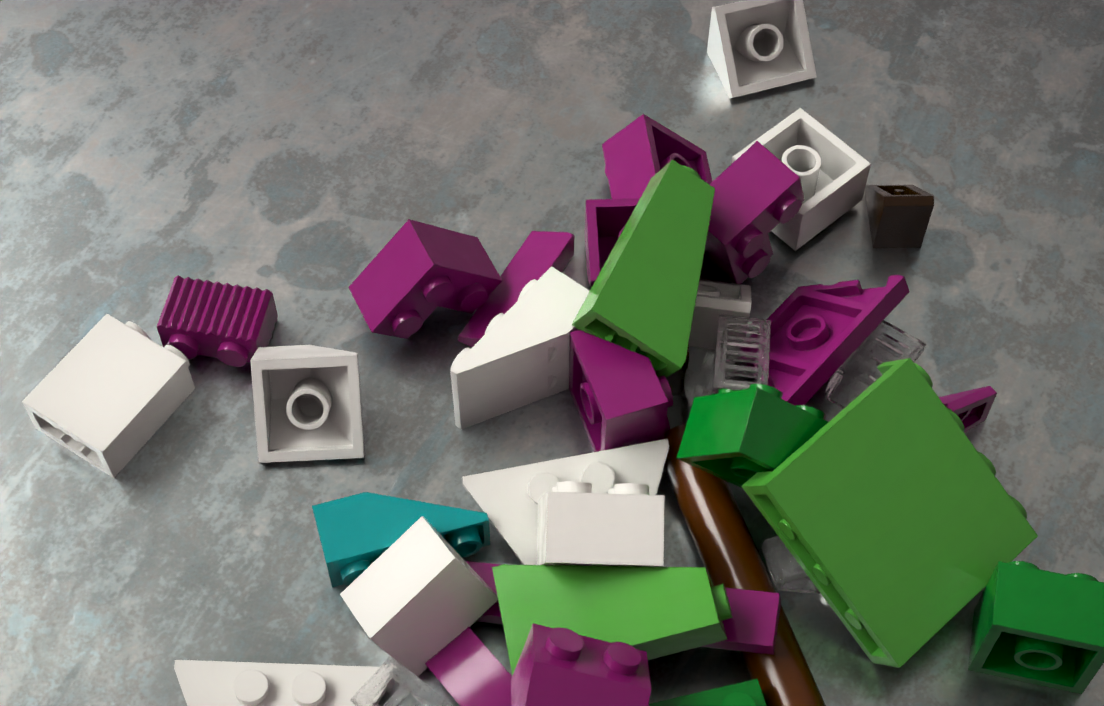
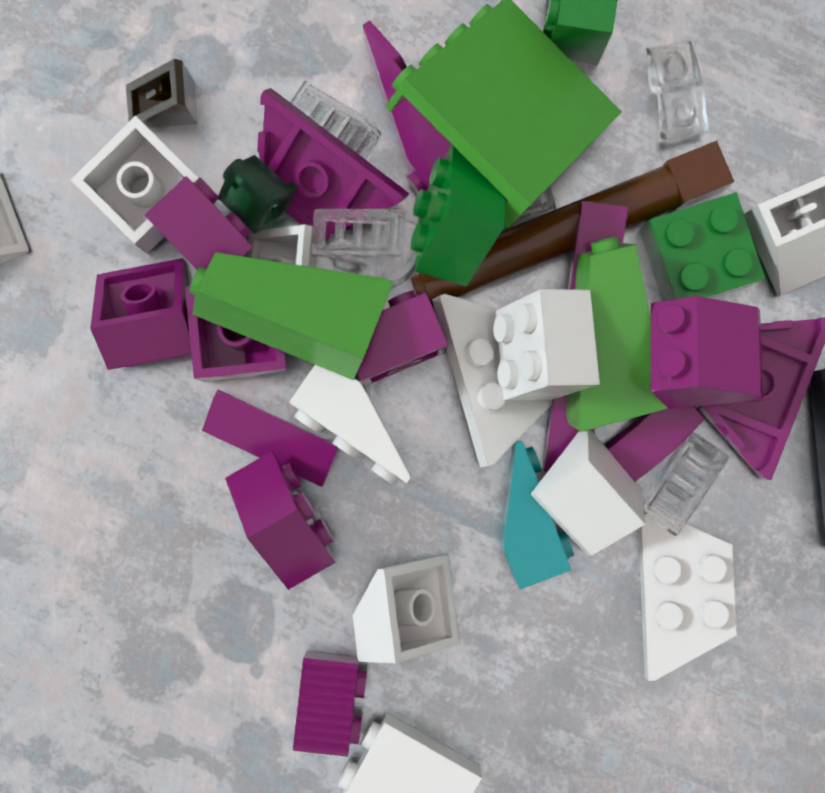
camera: 90 degrees left, 30 degrees up
none -> clear green brick [218,155,299,234]

